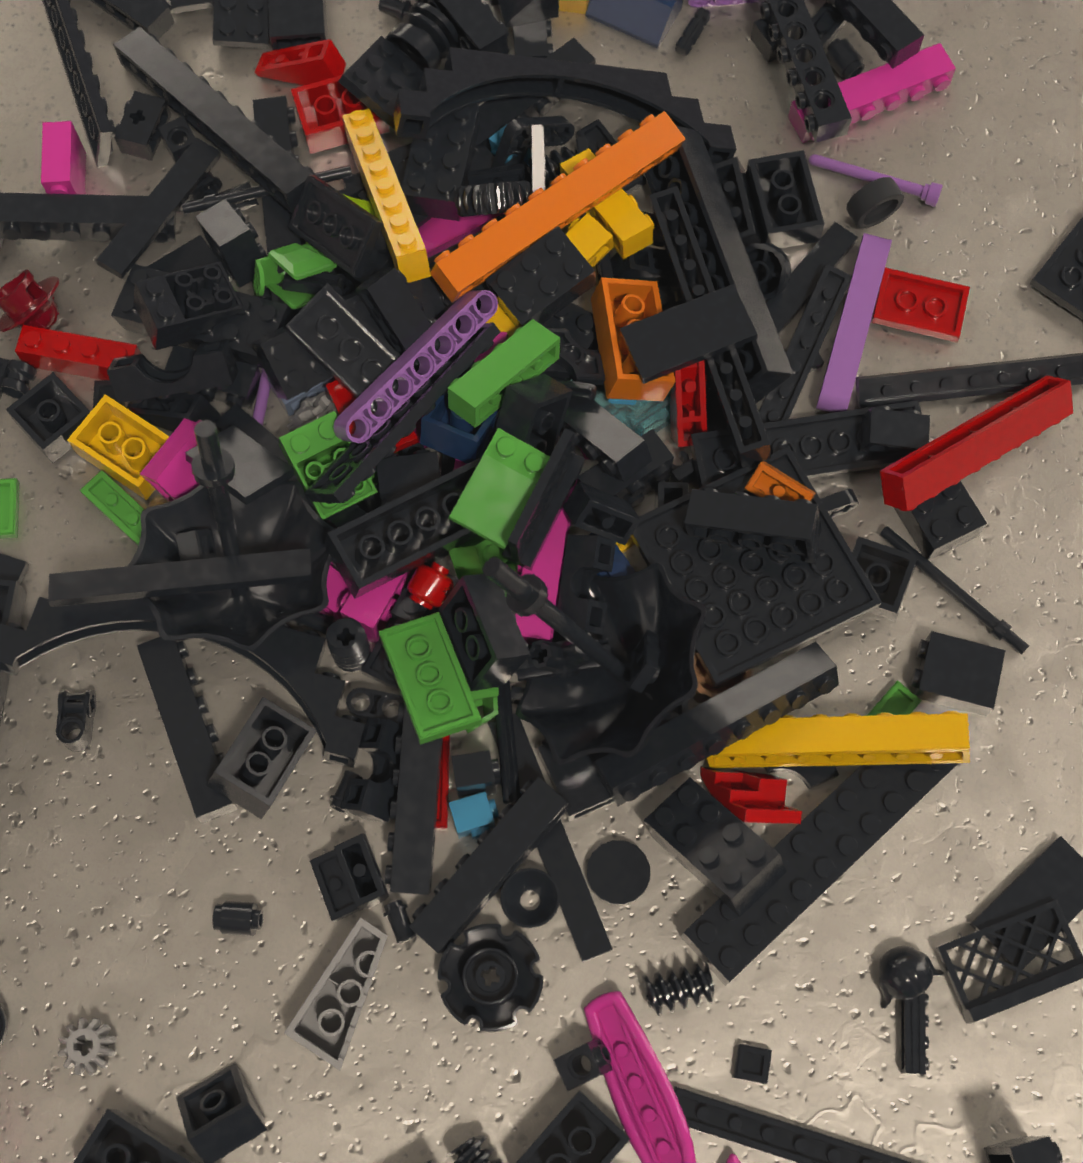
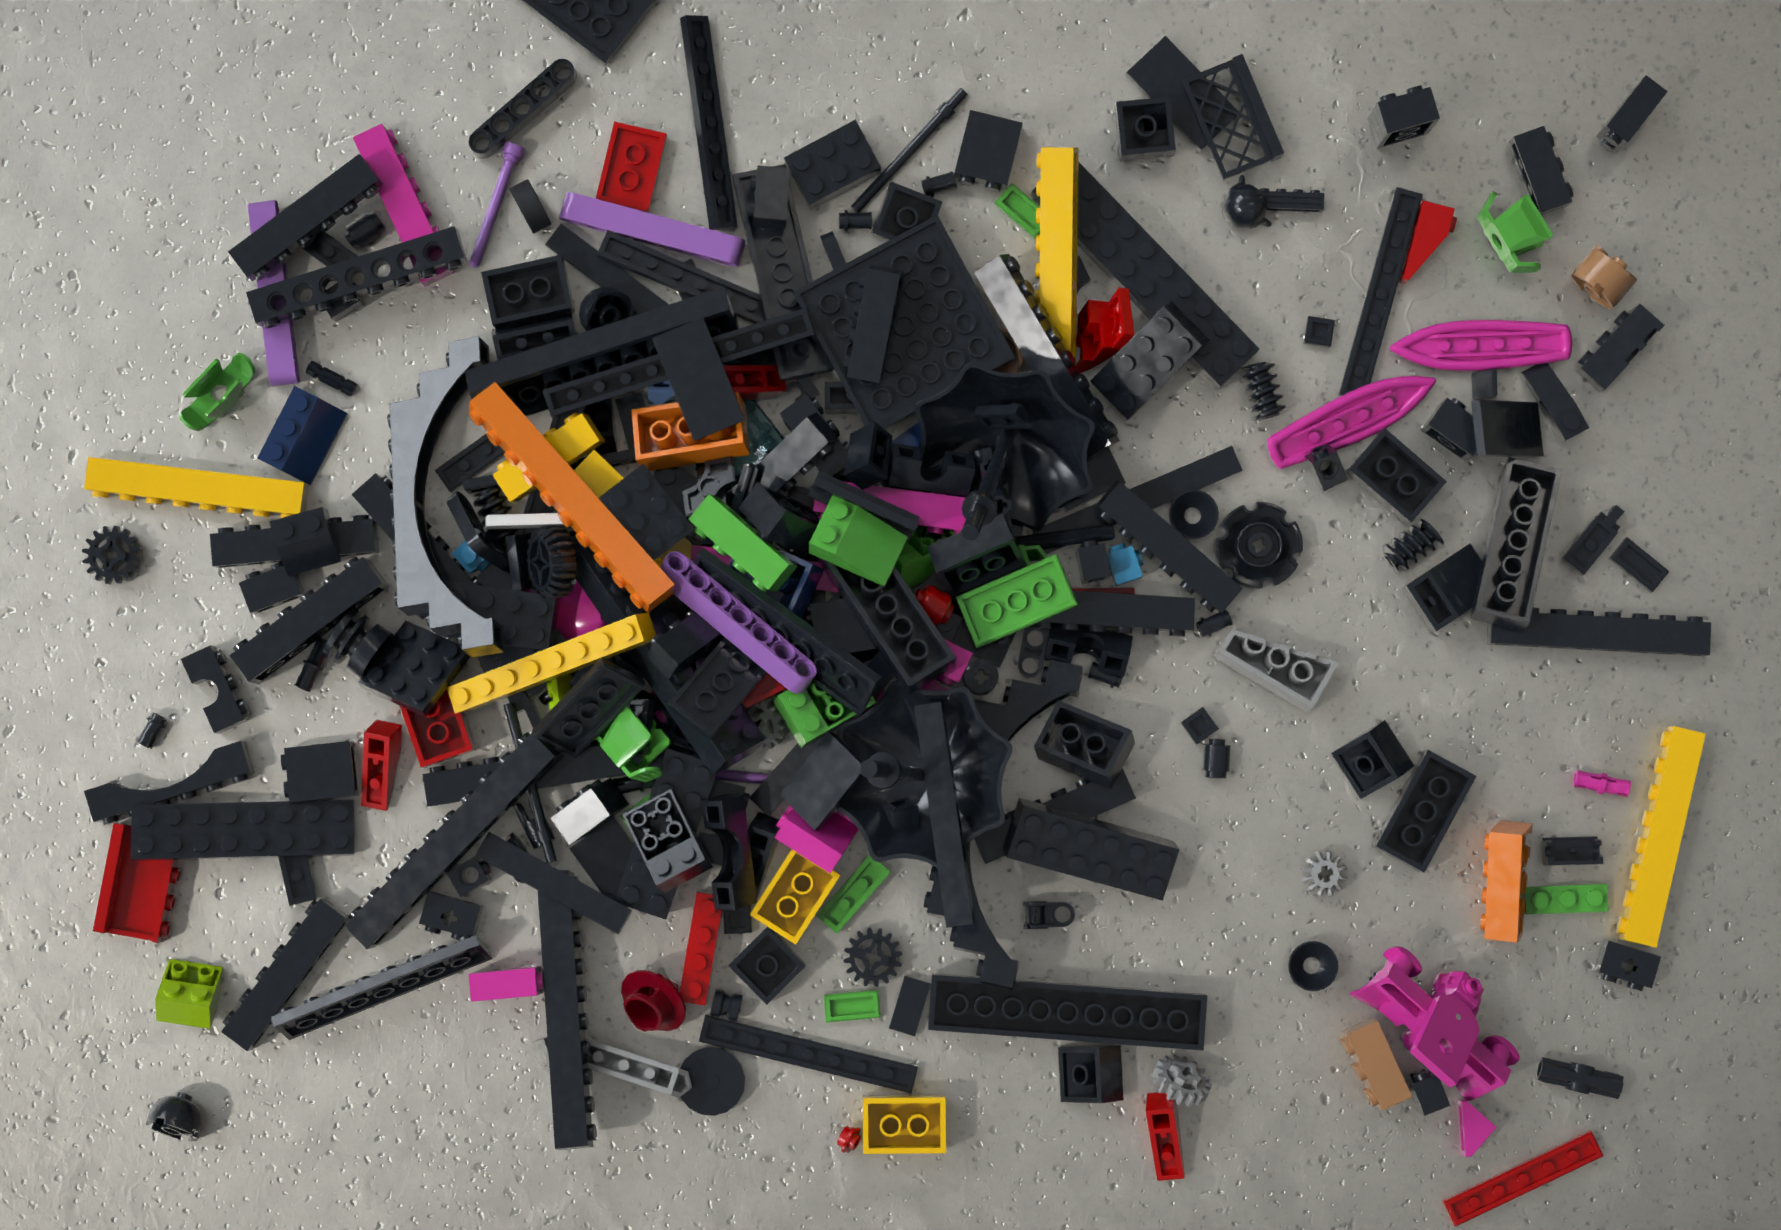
camera: 85 degrees left, 15 degrees up
black brick [310,833,389,921] -> none
black tile [587,840,650,905] -> none
orange slope [745,461,816,501] -> none
red brick [880,375,1073,511] -> none
none -> black beam [469,59,577,159]
none -> black pin [839,210,872,232]
none -> black gear [843,927,903,987]
none -> black pin [921,171,957,197]
none -> black brick [1002,798,1180,901]
none -> black slope [1114,97,1176,161]
none -> black plate [1180,707,1219,745]

